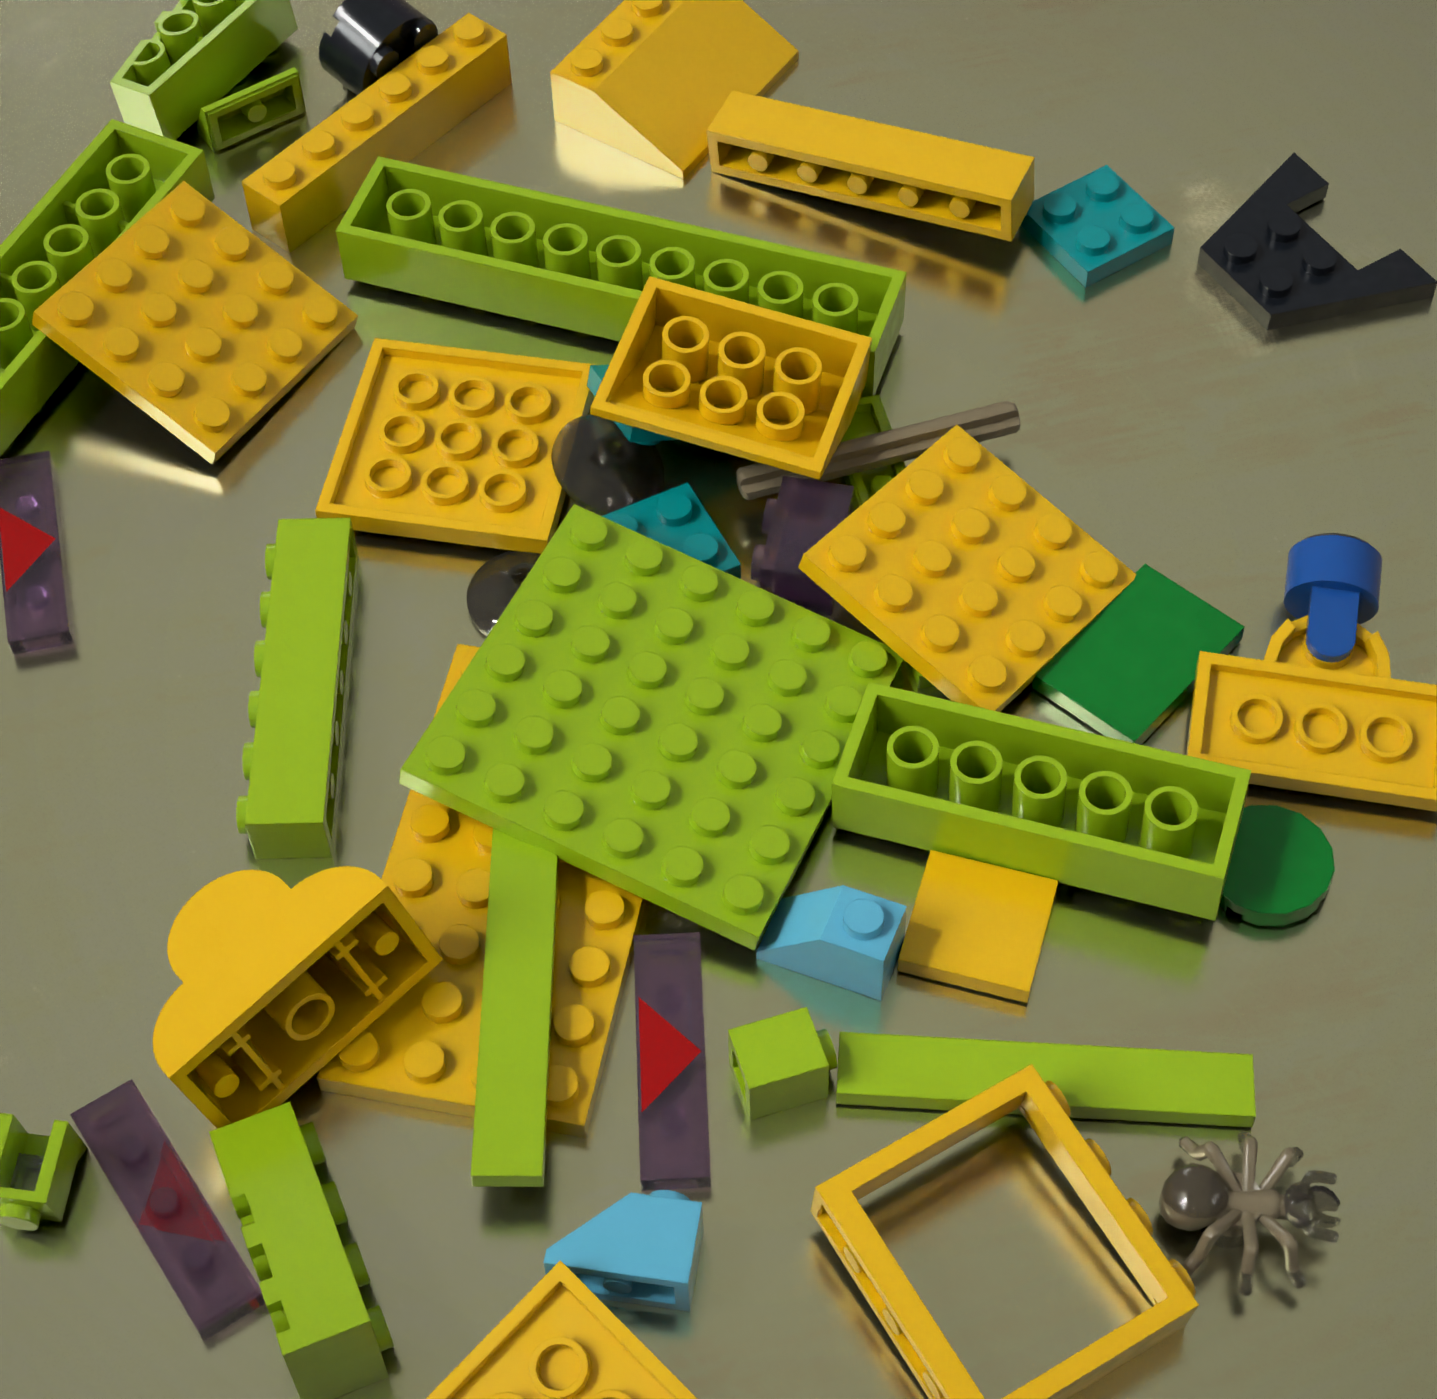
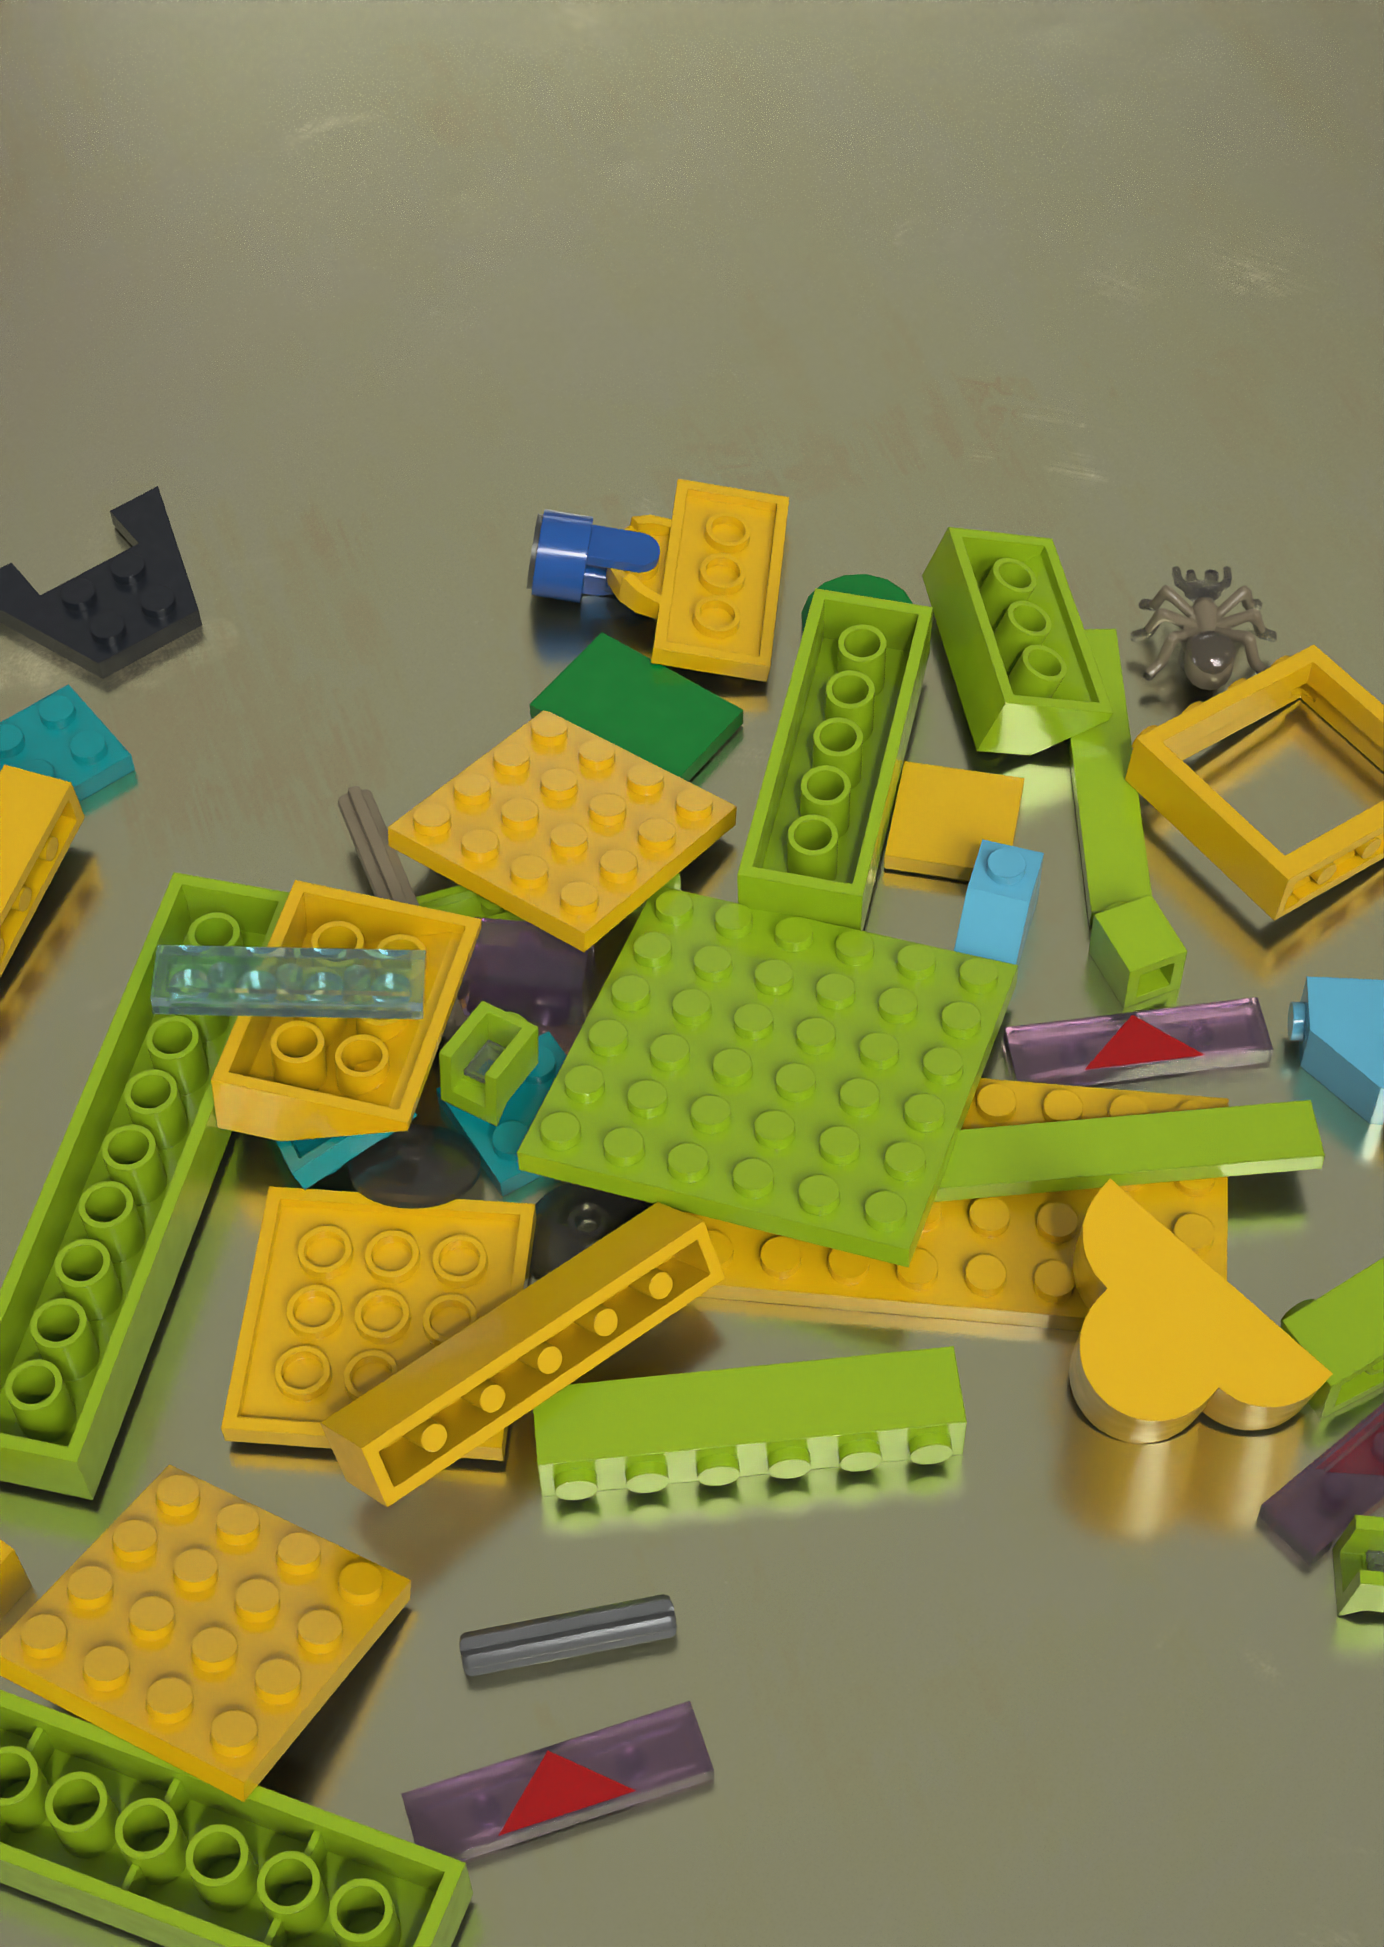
camera: 95 degrees left, 0 degrees up
none -> clear light blue plate [150,945,426,1019]
none -> yellow brick [320,1202,726,1508]
none -> lime window [439,1001,538,1127]
none -> dark grey axle [459,1594,677,1676]
none -> lime slope [922,527,1114,756]

